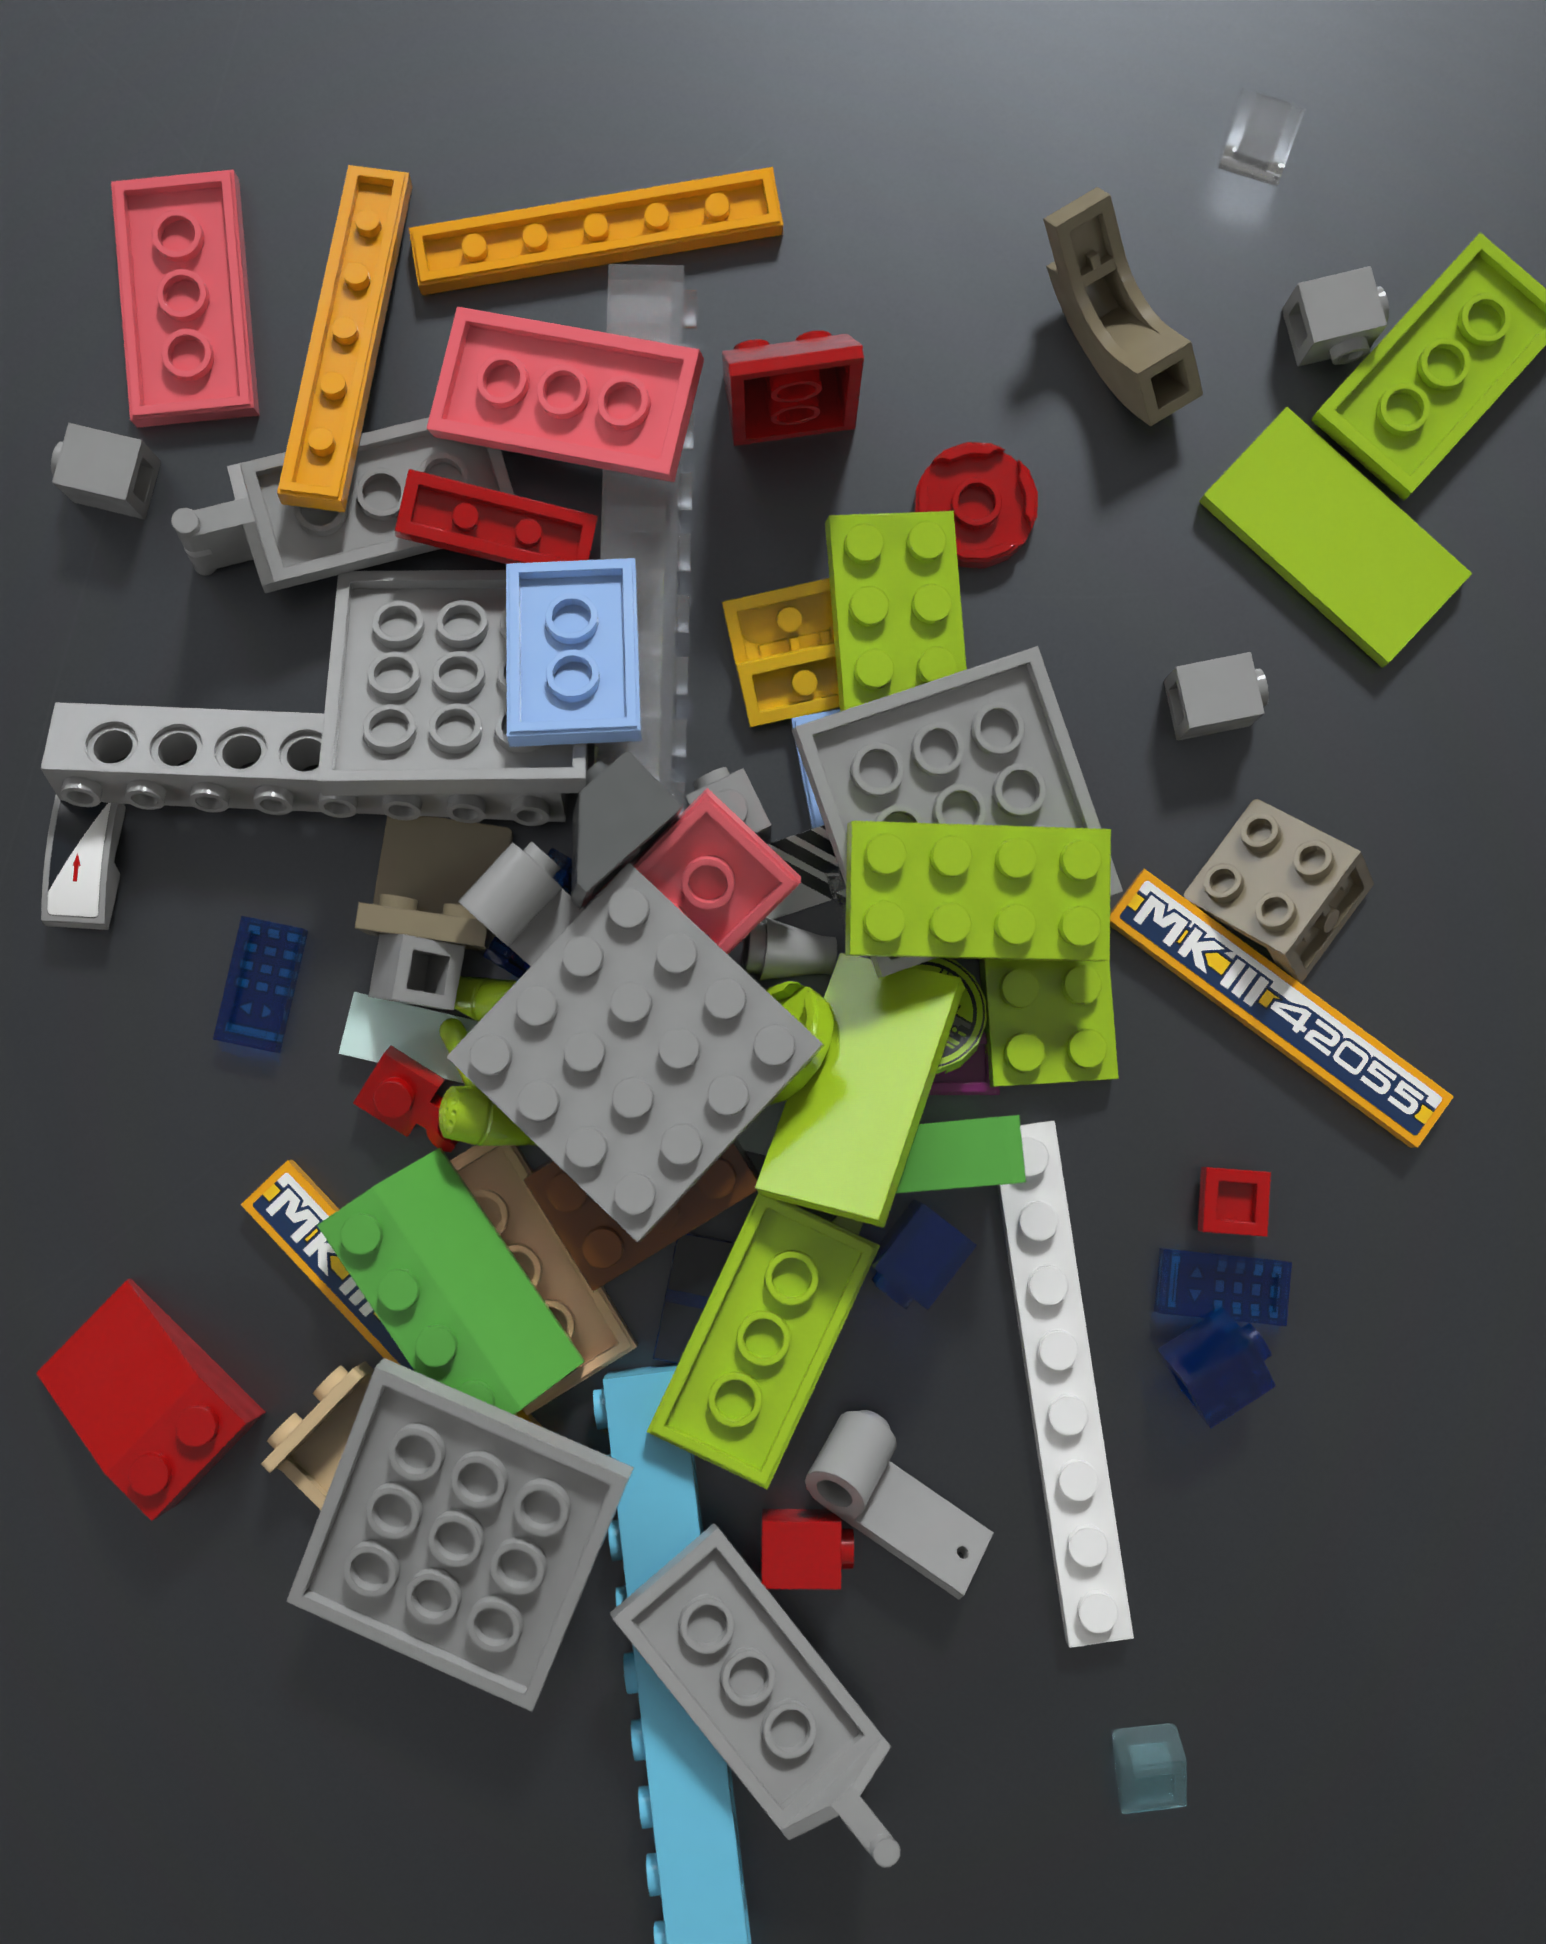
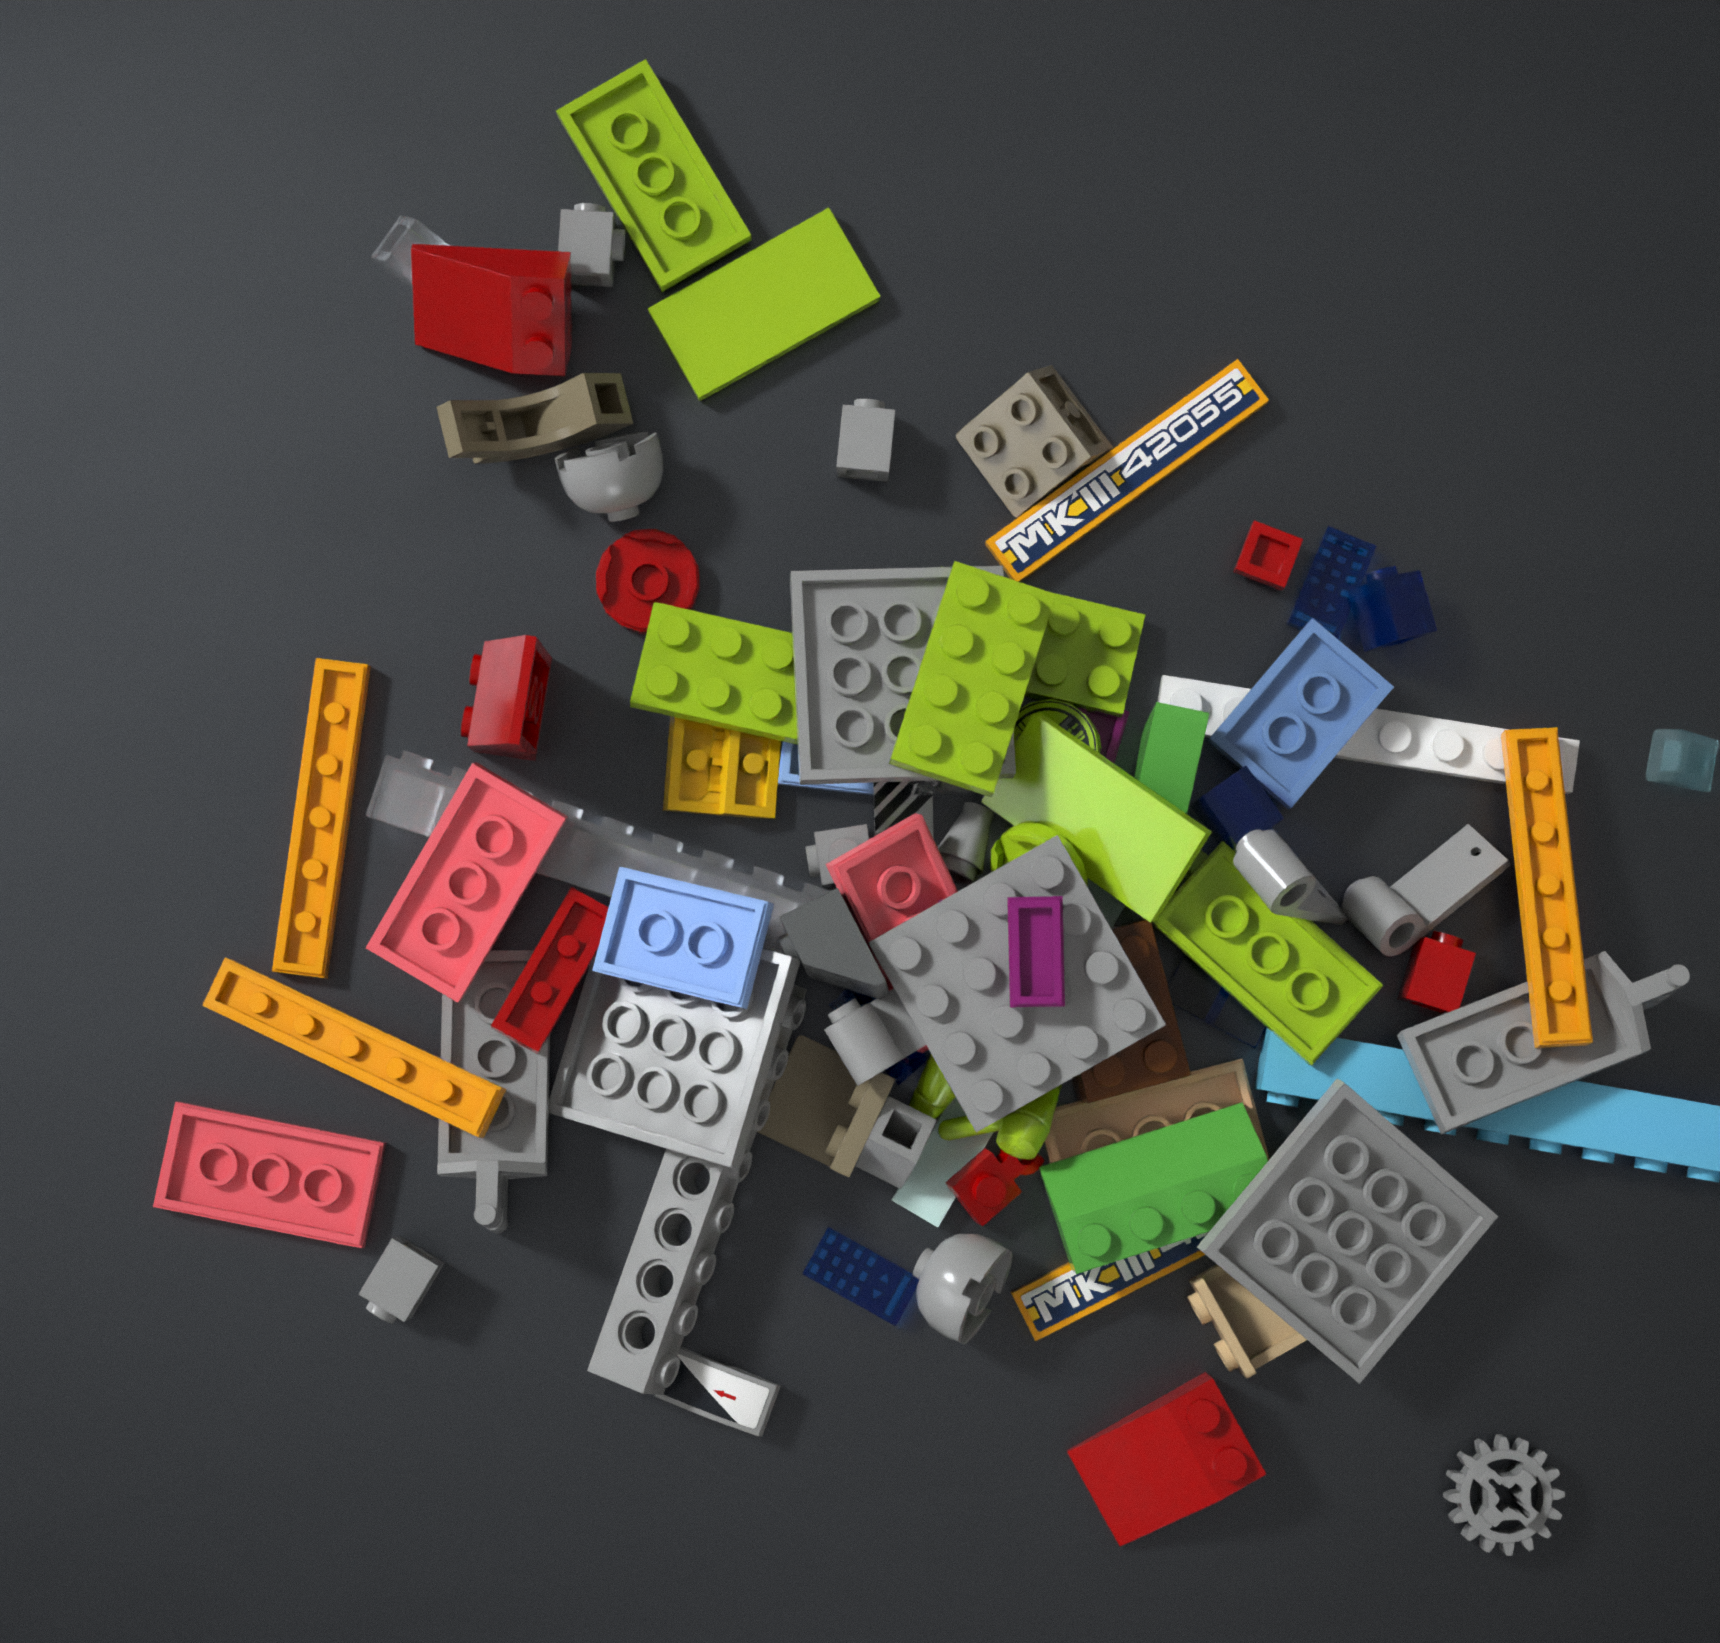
camera: 75 degrees left, 0 degrees up
none -> red slope [411,244,572,376]
none -> light grey cylinder [555,432,664,522]
none -> light grey cylinder [913,1234,1013,1344]
none -> magenta tile [1007,896,1065,1008]
none -> medium blue plate [1207,618,1394,809]
none -> light grey door [1233,829,1348,925]
none -> light grey gear [1443,1434,1565,1556]
none -> light orange tile [1501,727,1593,1048]

